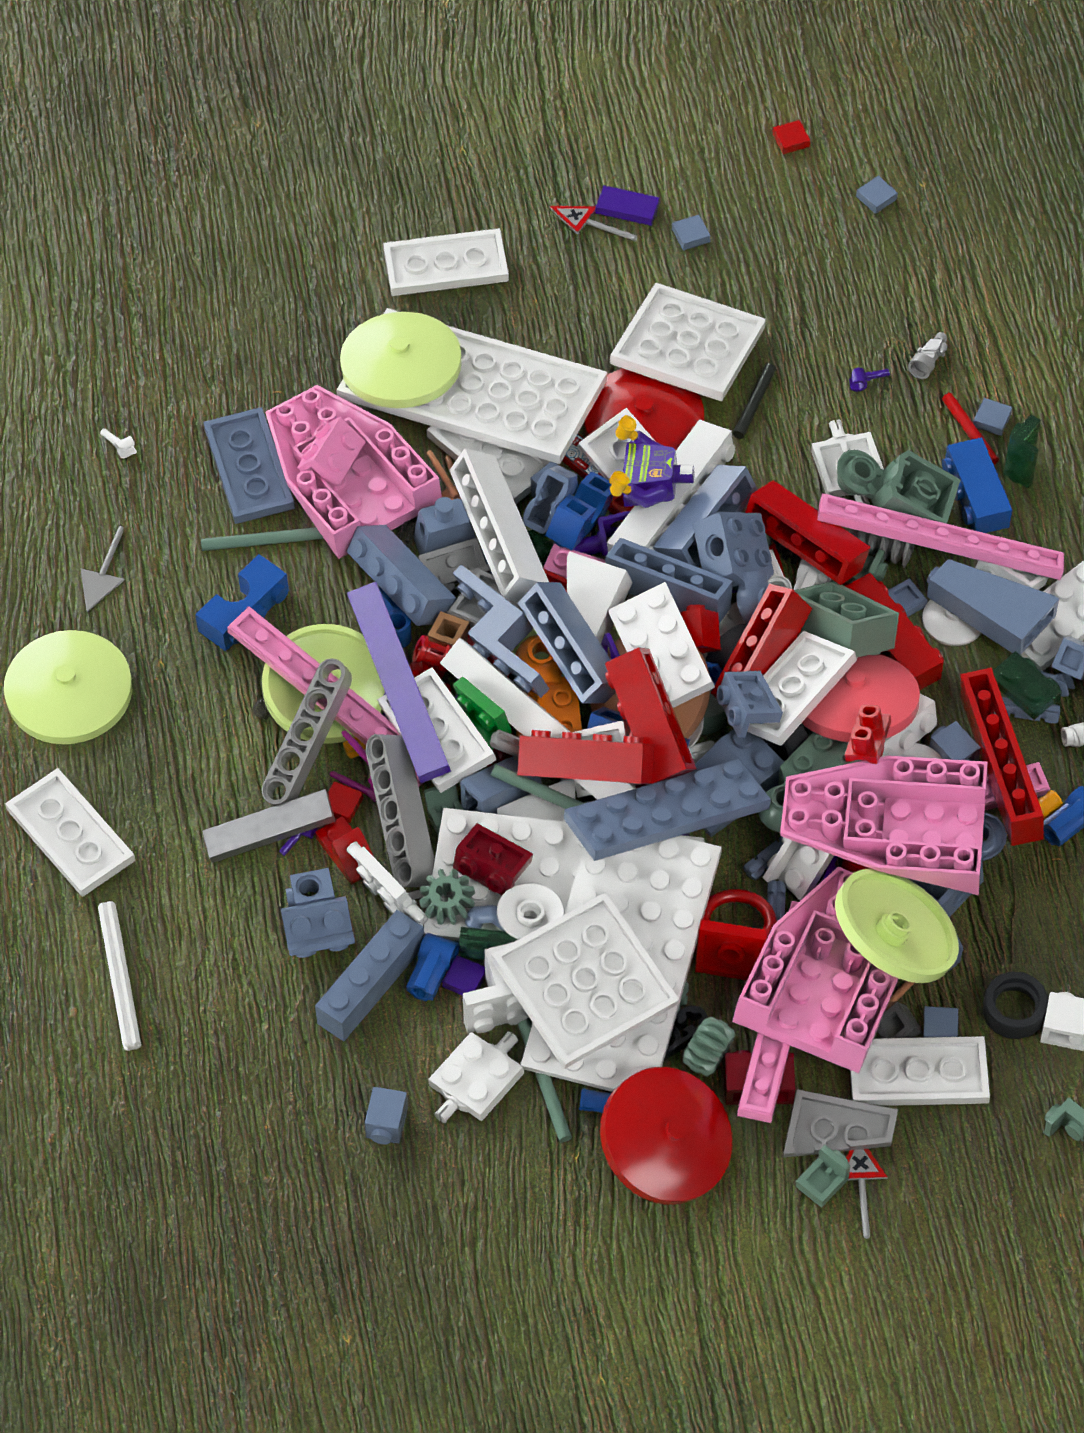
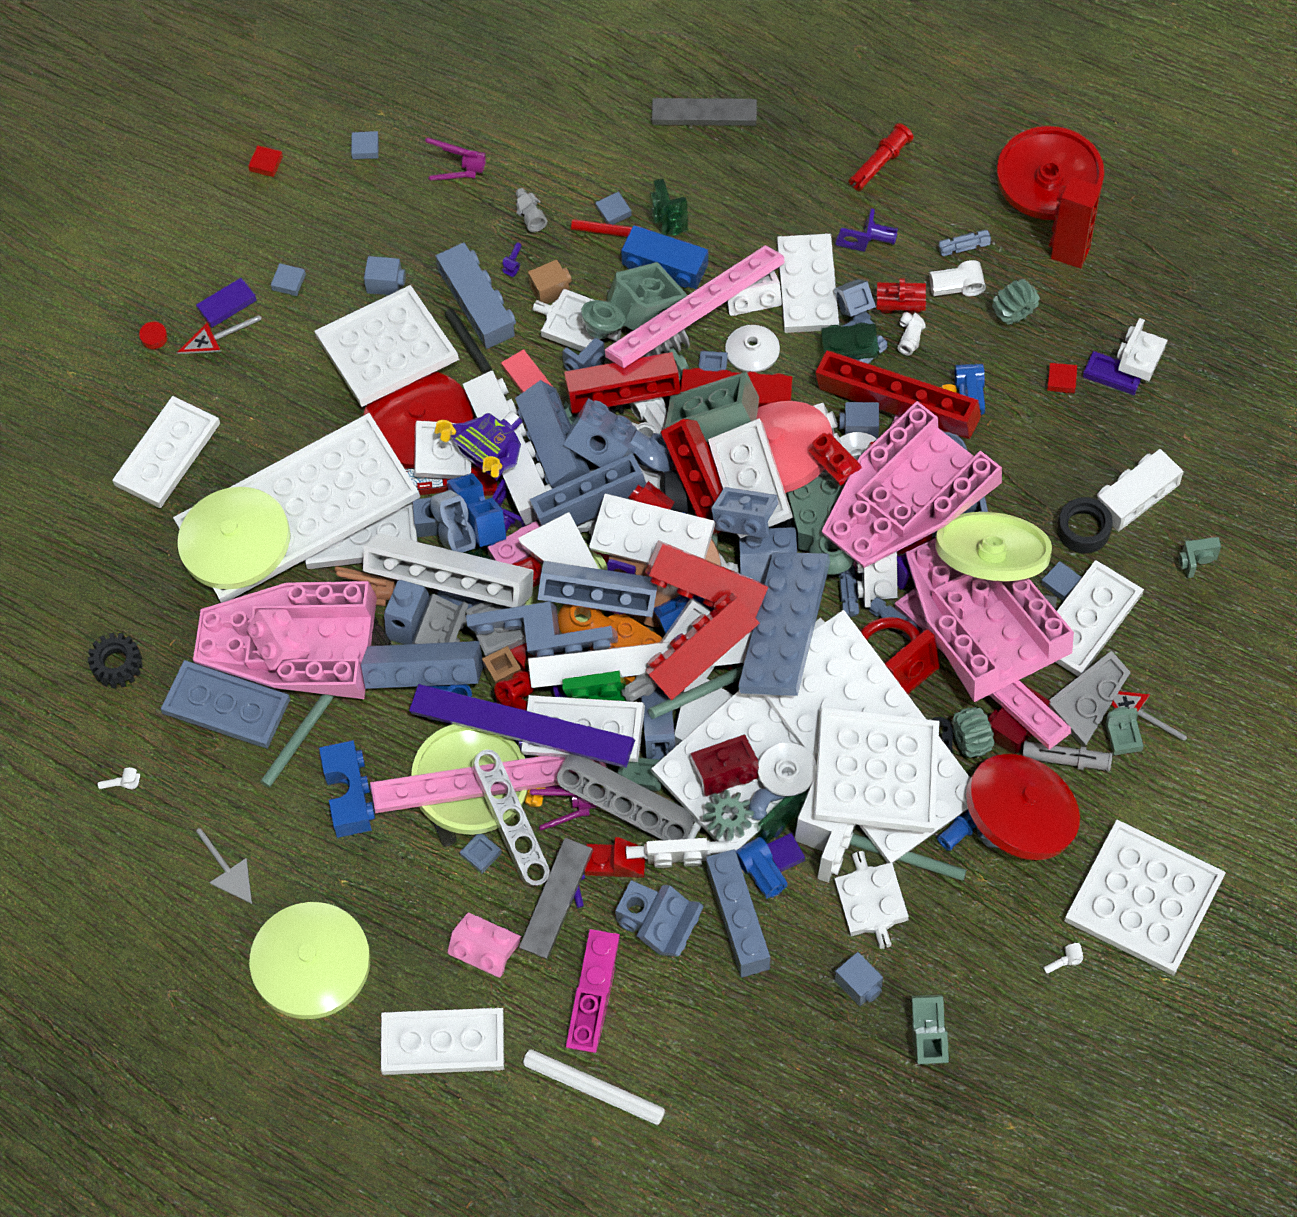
camera: 50 degrees left, 5 degrees up
red tile [328,781,364,823] -> none
sand blue slope [927,559,1059,657] -> none
none -> black tyre [87,633,143,689]
none -> red tile [139,321,168,349]
none -> sand blue brick [364,256,406,295]
none -> magenta plant [425,138,486,181]
none -> sand blue brick [435,243,516,349]
none -> bright pink bracket [448,912,521,977]
none -> sand blue tile [460,834,502,874]
none -> coral tile [501,349,553,393]
none -> medium nougat brick [528,260,572,304]
none -> sand blue bracket [562,338,605,371]
none -> dark pink slope [566,929,620,1053]
none -> sand green brick [911,994,949,1064]
none -> light grey pin [1023,741,1113,772]
none -> white hand [1043,943,1083,974]
none -> white plate [1064,820,1226,976]

